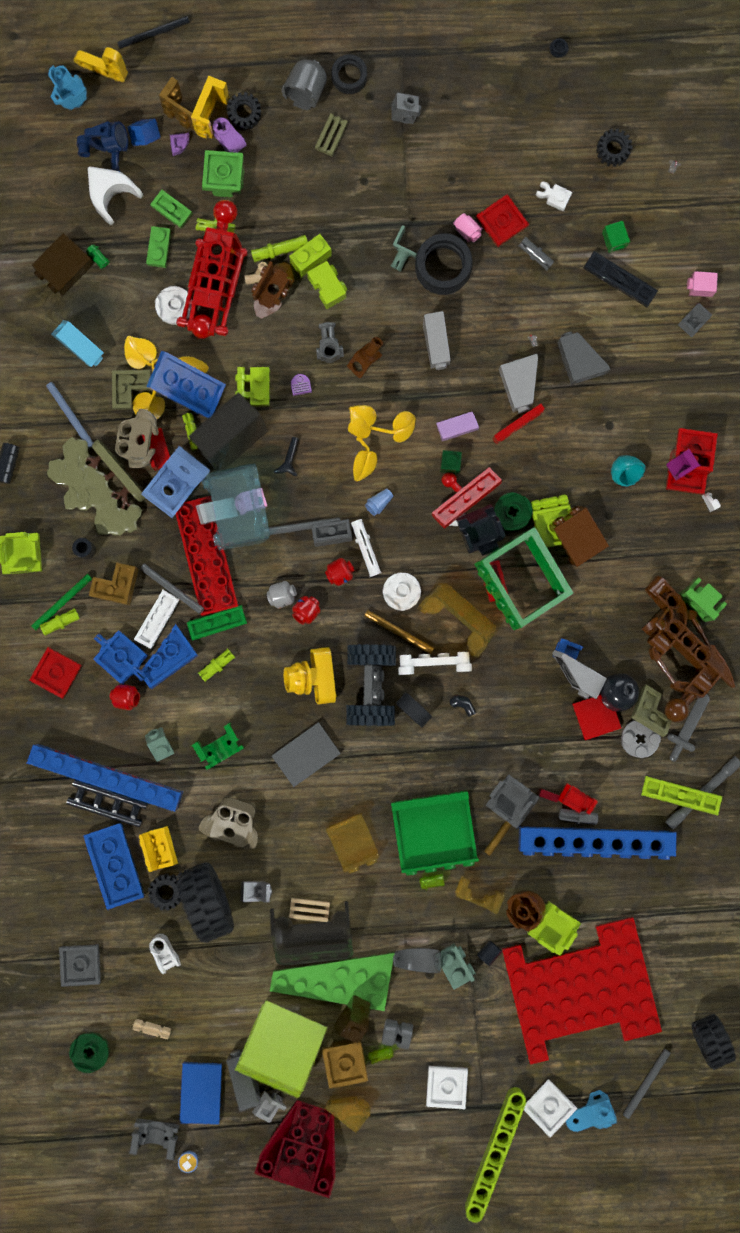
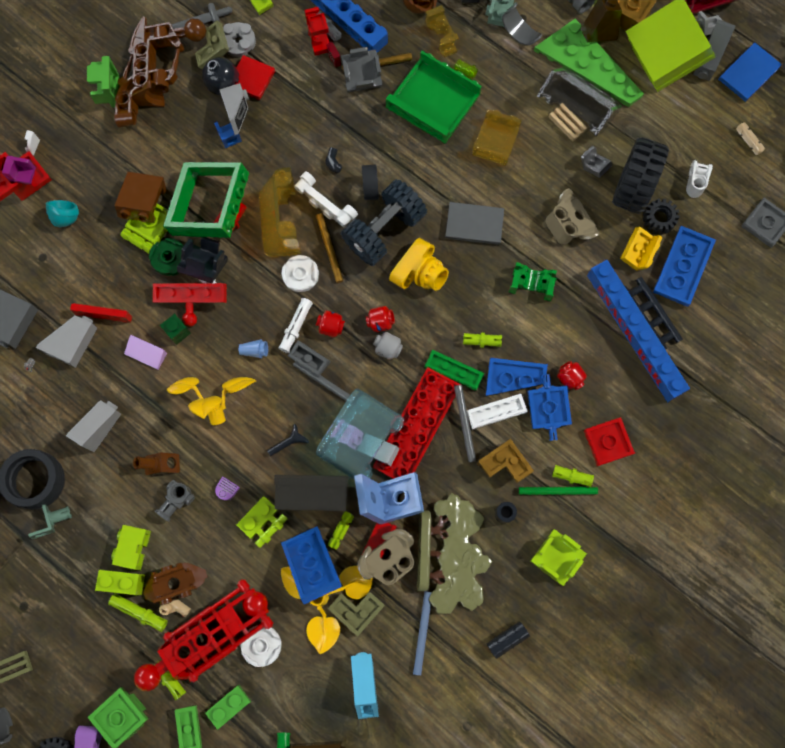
camera: 130 degrees left, 10 degrees down
sand green bracket [145,727,174,762] -> none

